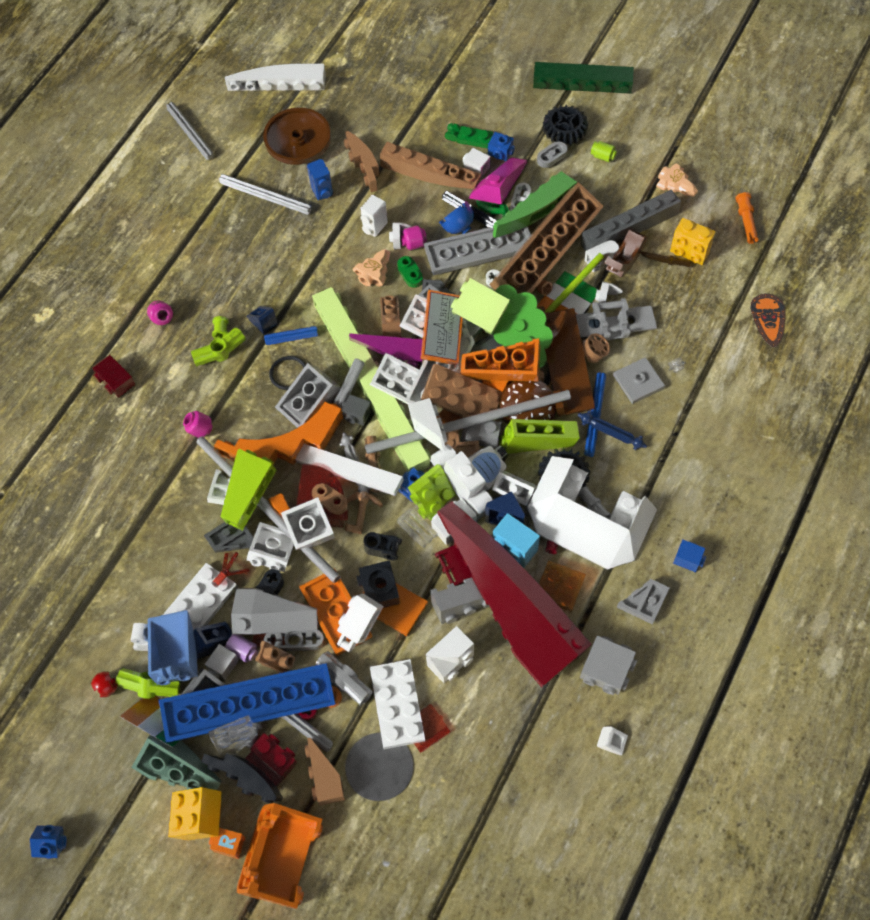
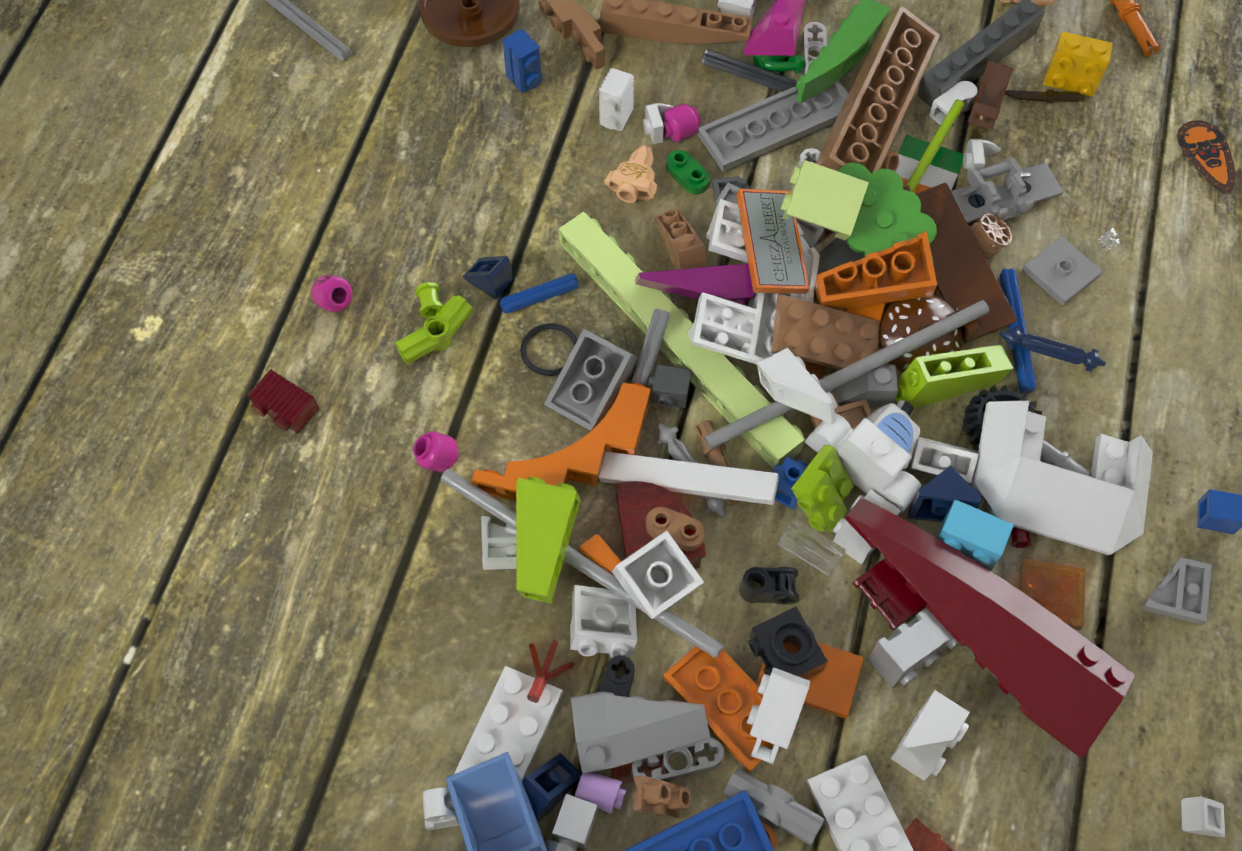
camera: 15 degrees left, 0 degrees up
dark grey wing [204,522,254,553] -> none
axle [219,174,312,215] -> none
medium nougat piece [344,491,383,534] -> none
blue cylinder [439,201,474,234] -> none
light grey brick [580,636,637,695] -> none

